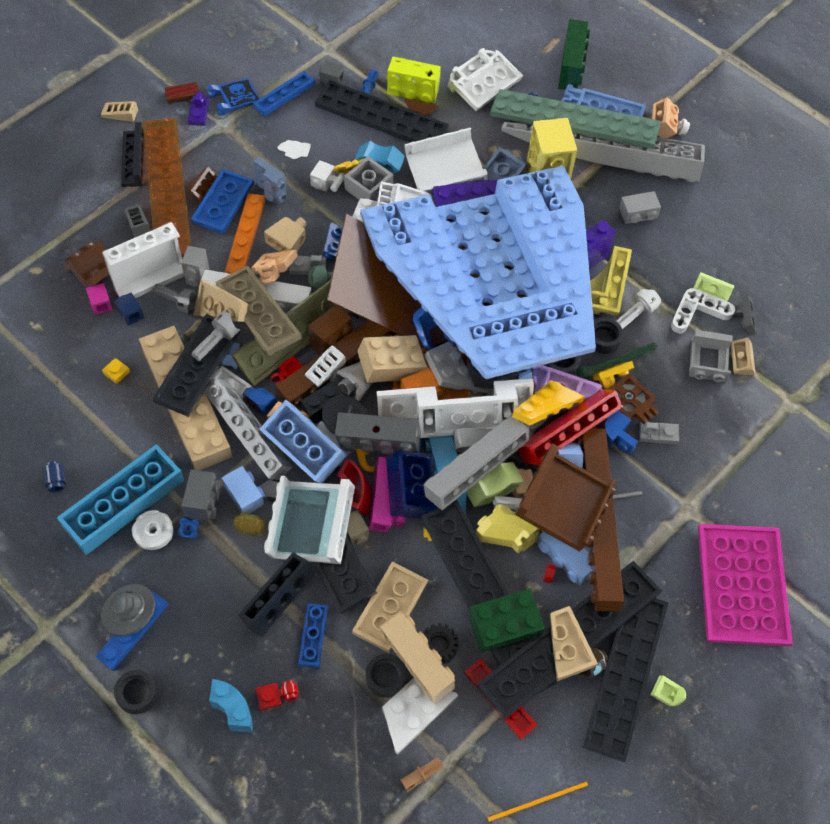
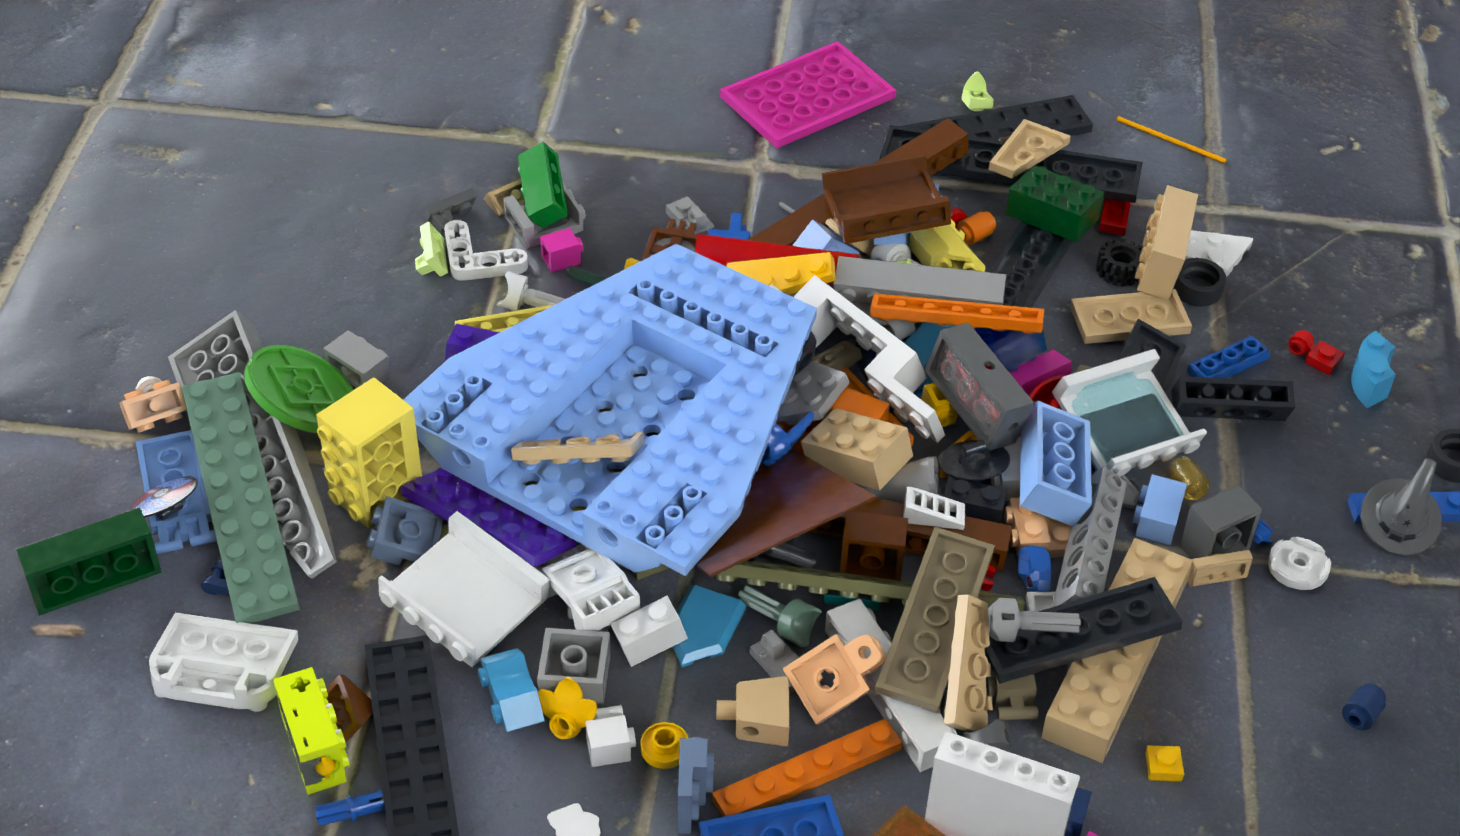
camera: 125 degrees left, 15 degrees down
dark azure brick [57,444,184,555] -> none
light grey brick [181,246,210,287] -> none
blue hinge [323,223,343,260] -> none
medium nougat axle [400,758,444,792] -> none
none -> shield [129,476,198,520]
none -> bright green plate [244,345,353,433]
none -> tan wing [511,432,645,465]
none -> green brick [518,142,568,228]
none -> dark pink brick [540,228,583,273]
none -> yellow plate [640,722,688,769]
none -> orange plate [870,293,1045,334]
none -> orange brick [957,211,996,245]
none -> tan plate [1187,550,1253,587]

